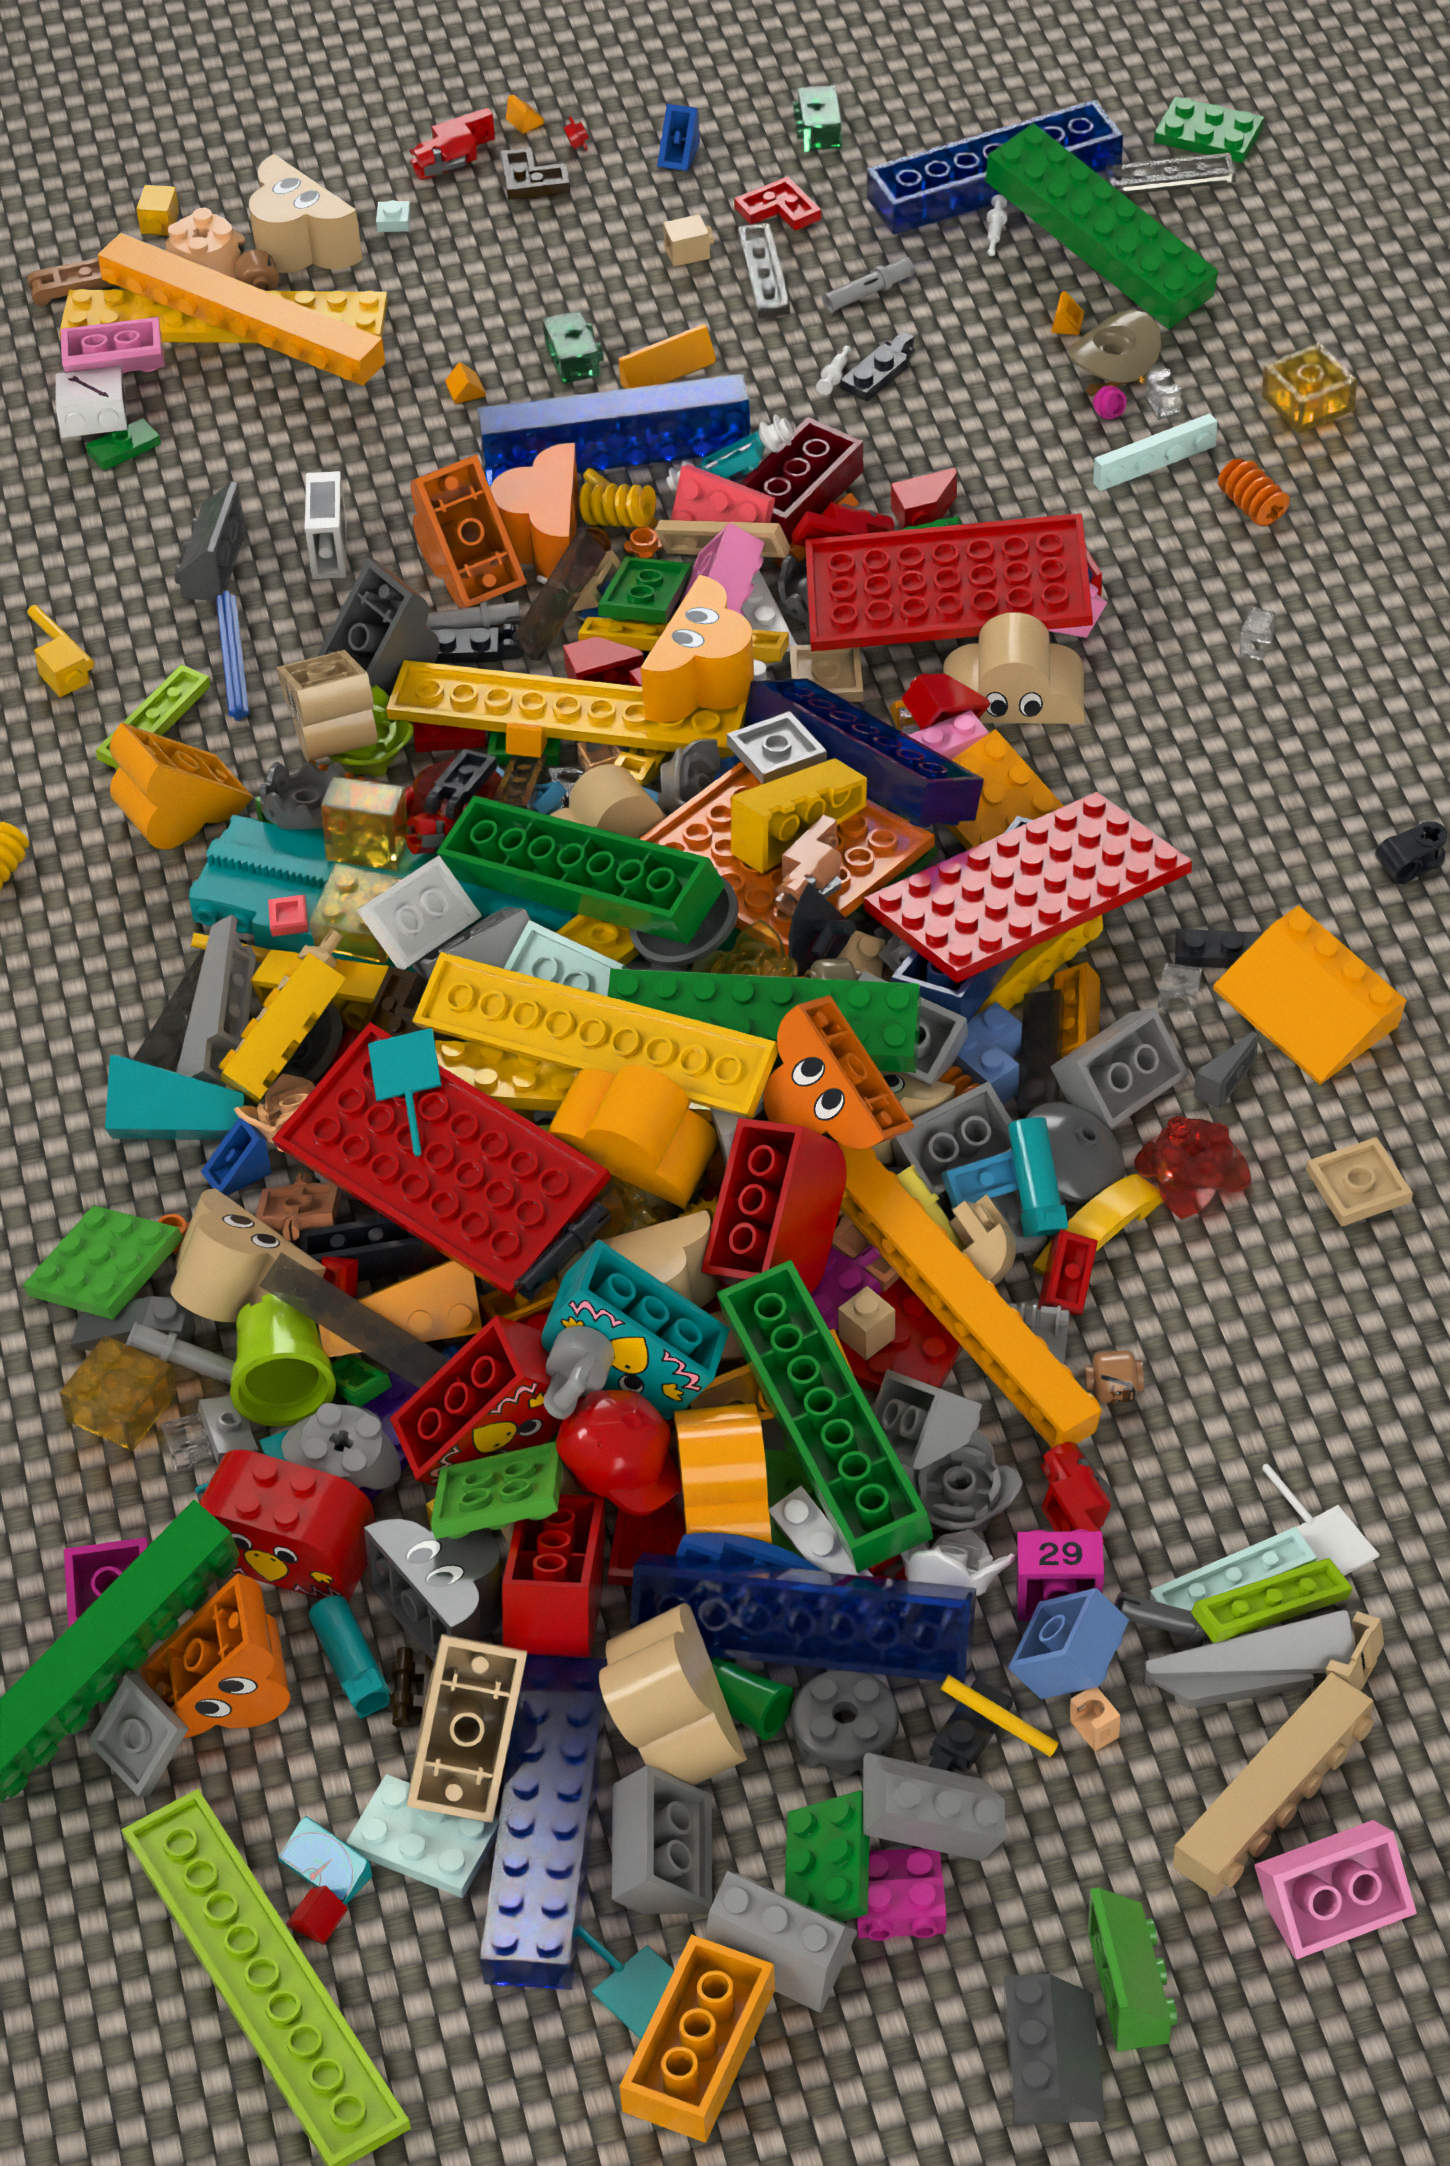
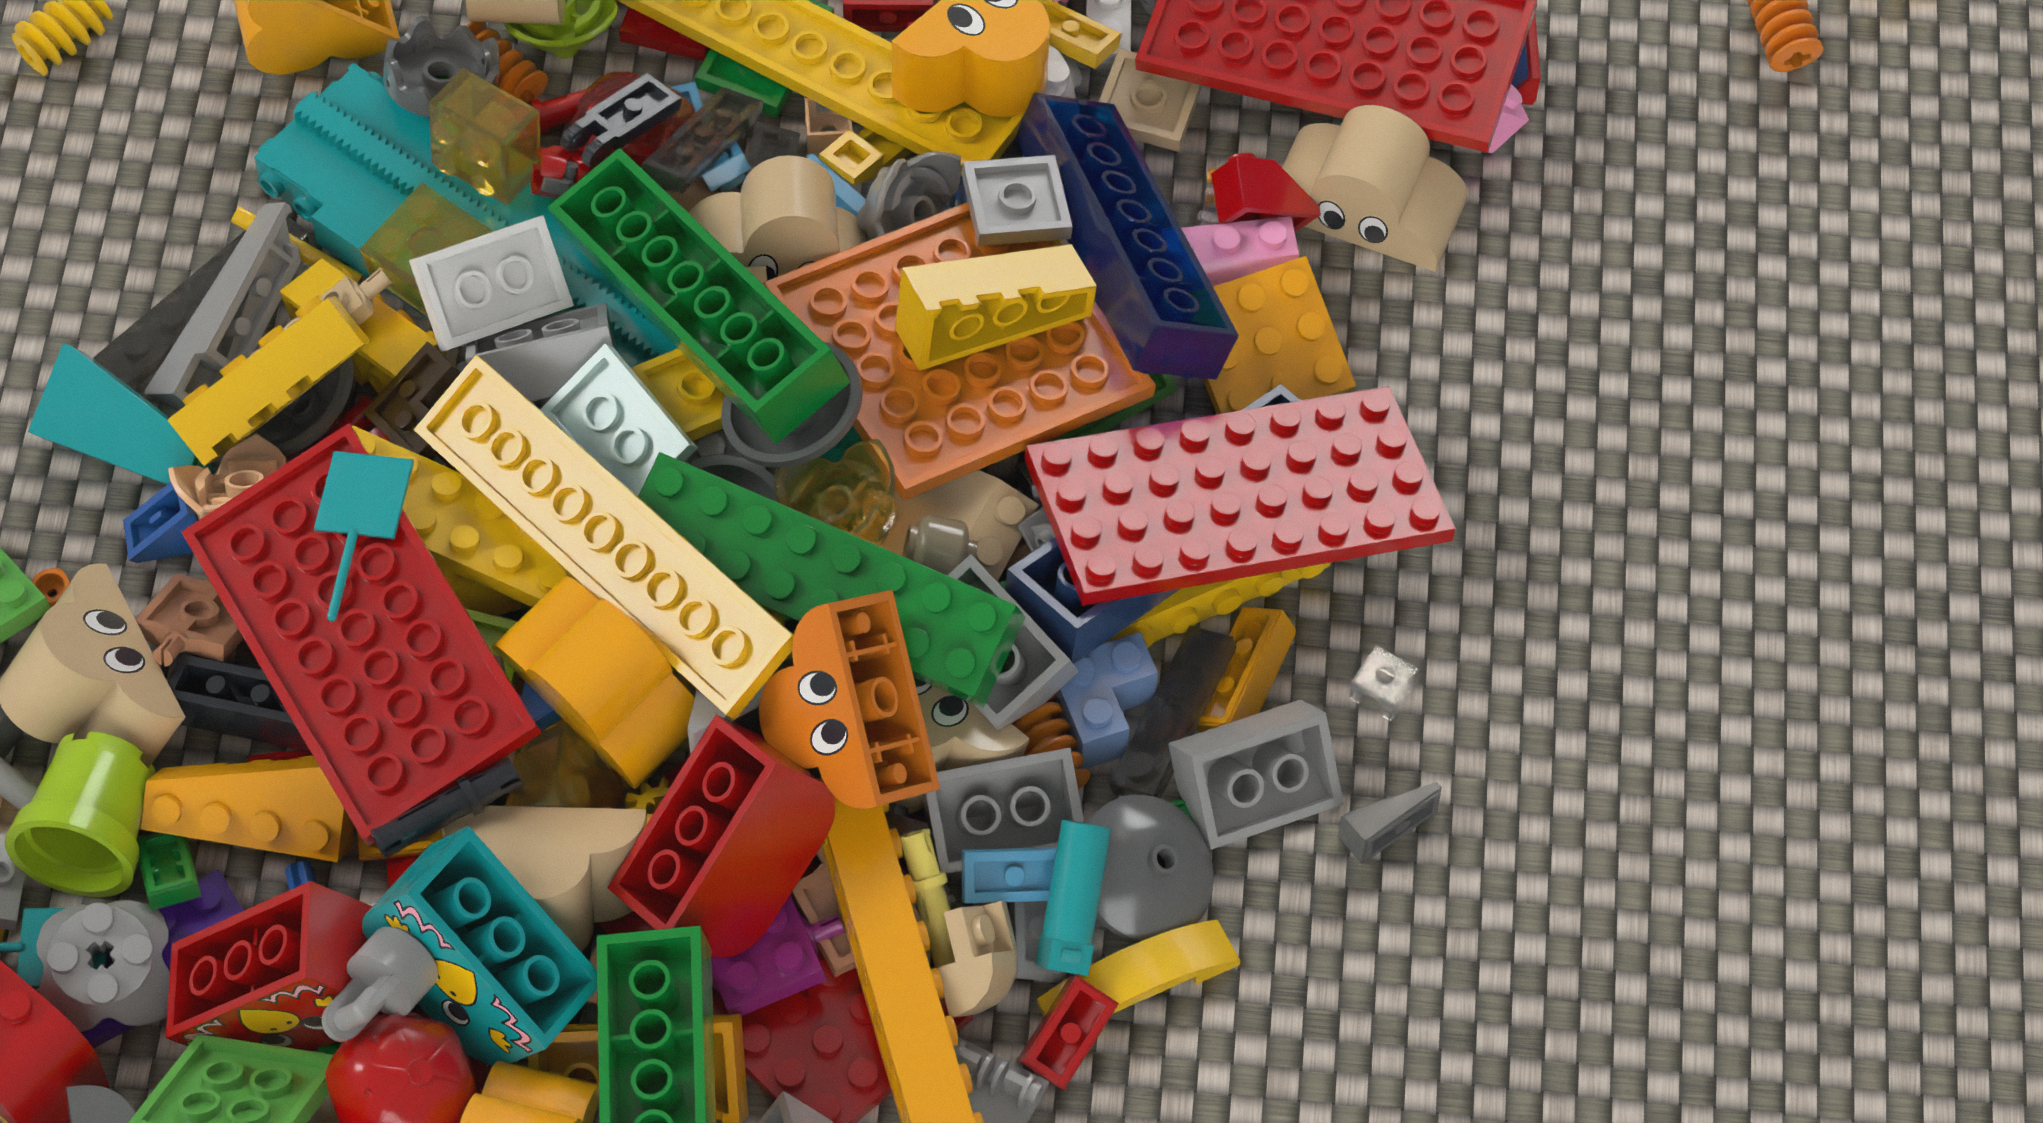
camera: 15 degrees right, 10 degrees up
clear smoke plate [259,1252,450,1388] -> none
coral tile [268,895,309,937] -> none
red slope [320,1256,358,1306] -> none
light orange slope [506,722,548,758] -> none
nougat plate [774,815,841,917] -> none
black shield [788,883,856,977] -> none
tan brick [838,1286,895,1360] -> none
clear red brick [1134,1116,1251,1220] -> none
black plate [1175,929,1264,968] -> none
light orange slope [1213,905,1407,1085] -> none
clear piece [1239,607,1276,661] -> none
tan plate [1306,1137,1413,1227] -> none
black piece [1375,821,1448,884] -> none

